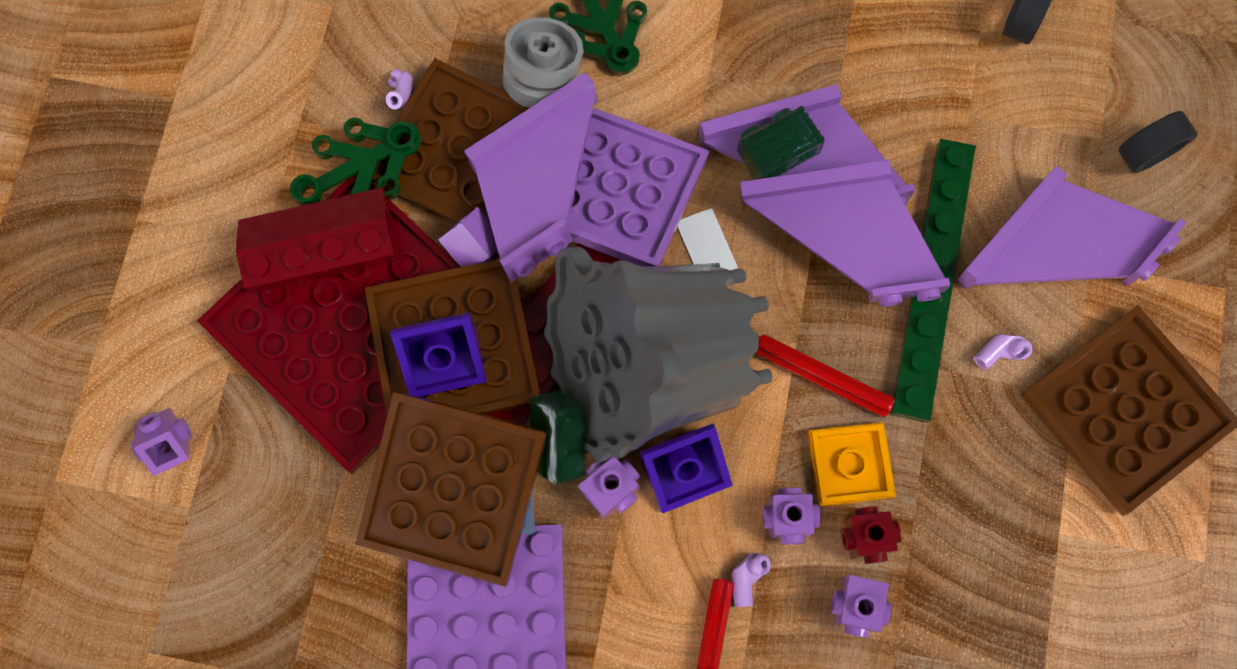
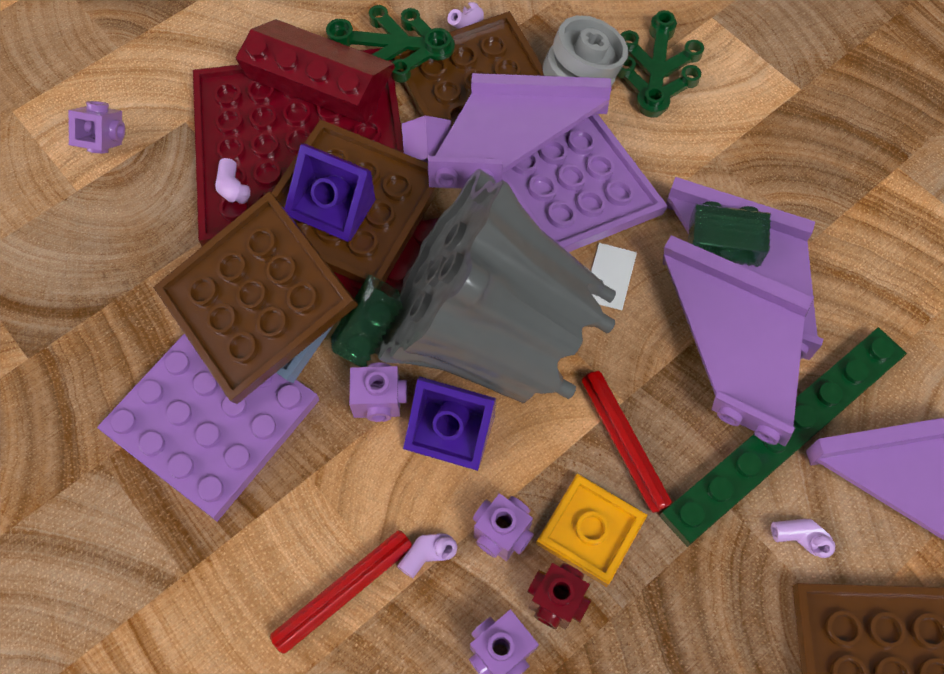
camera: 35 degrees right, 10 degrees down
none -> lavender arm [215,158,251,204]

